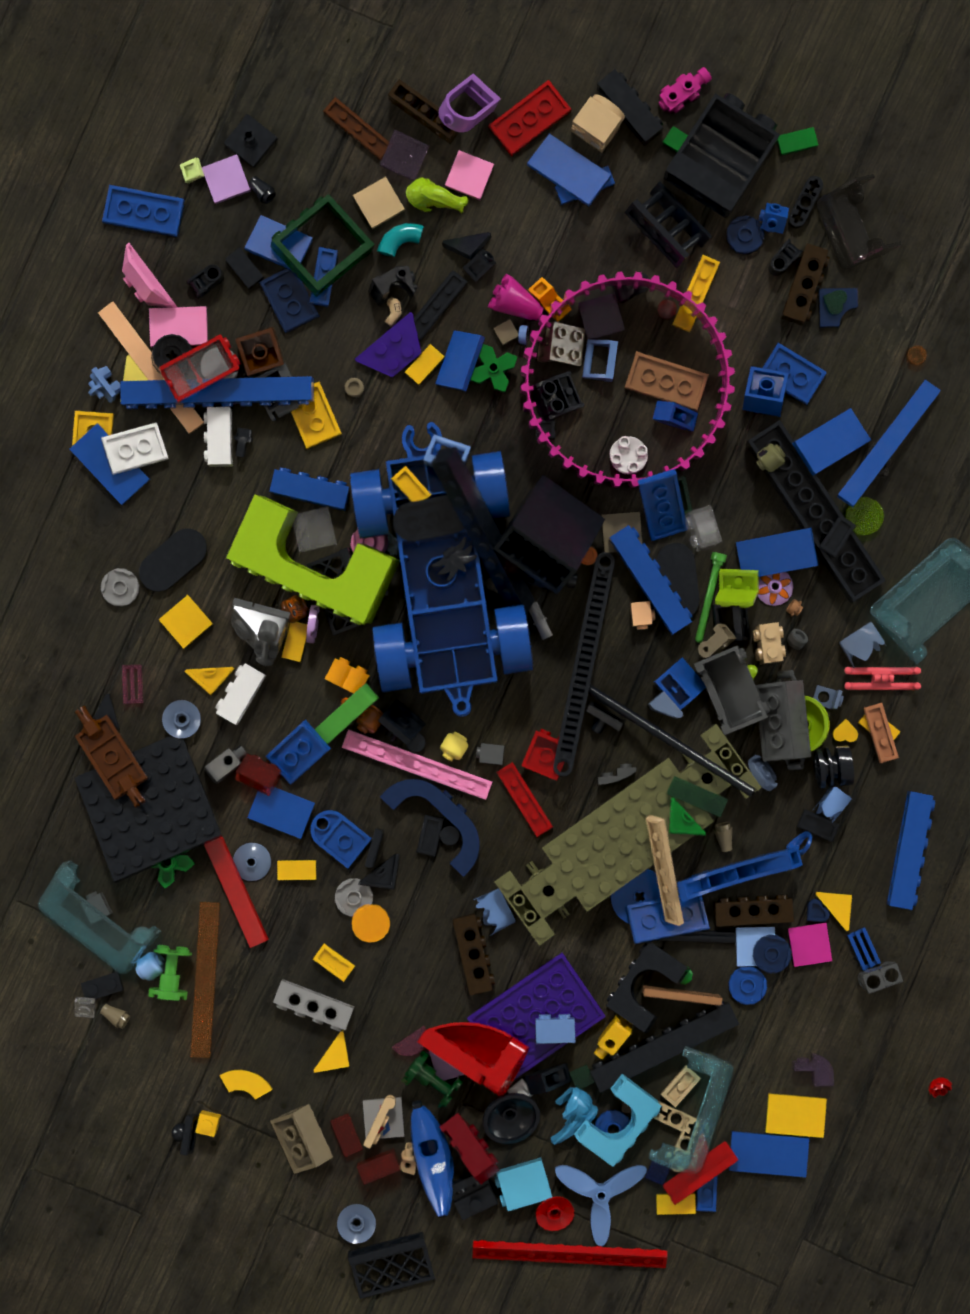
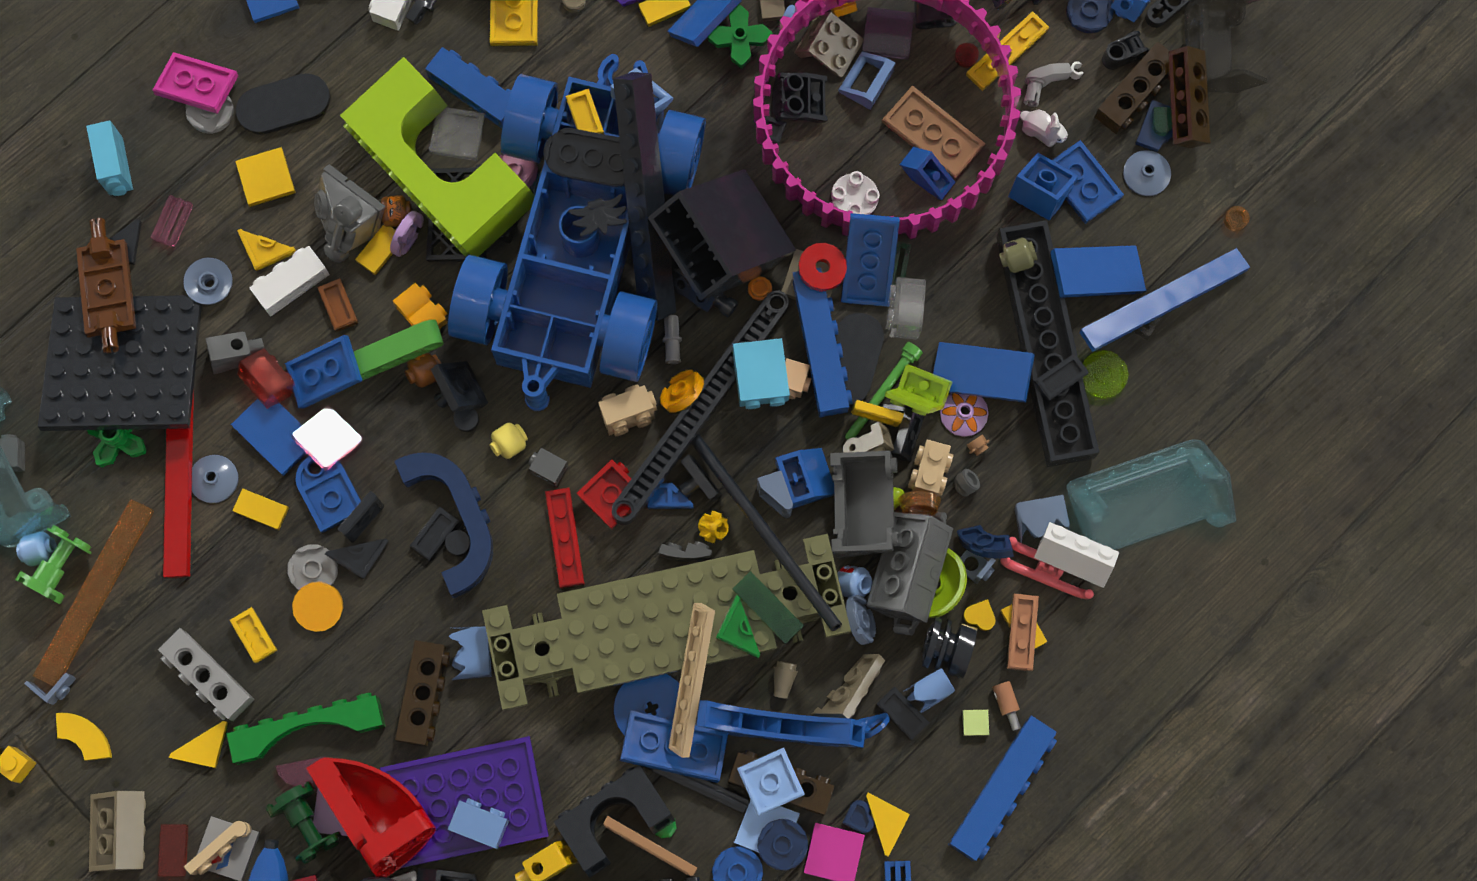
camera: 20 degrees right, 10 degrees down
bright pink tile [342,730,492,800] -> none
none -> sand blue bracket [24,673,76,705]
none -> medium azure brick [86,120,133,196]
none -> dark pink tile [152,52,238,114]
none -> green arch [227,693,386,765]
none -> tile [291,406,362,471]
none -> dark orange tile [317,278,358,332]
none -> tan brick [598,385,657,436]
none -> blue tile [648,483,693,509]
none -> light orange tile [660,370,704,413]
none -> yellow gear [698,511,729,543]
none -> medium azure brick [732,338,790,409]
none -> light blue tile [737,748,805,816]
none -> red tile [798,243,847,292]
none -> dark tan wing [812,654,885,718]
none -> light blue head [837,565,872,598]
none -> yellow tile [851,400,904,427]
none -> clear orange hat [898,491,941,516]
none -> dark blue tile [957,525,1014,559]
none -> yellowish green tile [962,710,989,736]
none -> nougat piece [992,681,1021,731]
none -> white animal [1020,109,1068,147]
none -> light grey arm [1023,62,1084,107]
none -> white brick [1034,522,1119,588]
none -> sand blue dish [1123,150,1171,196]
none -> dark brown brick [1168,46,1211,148]

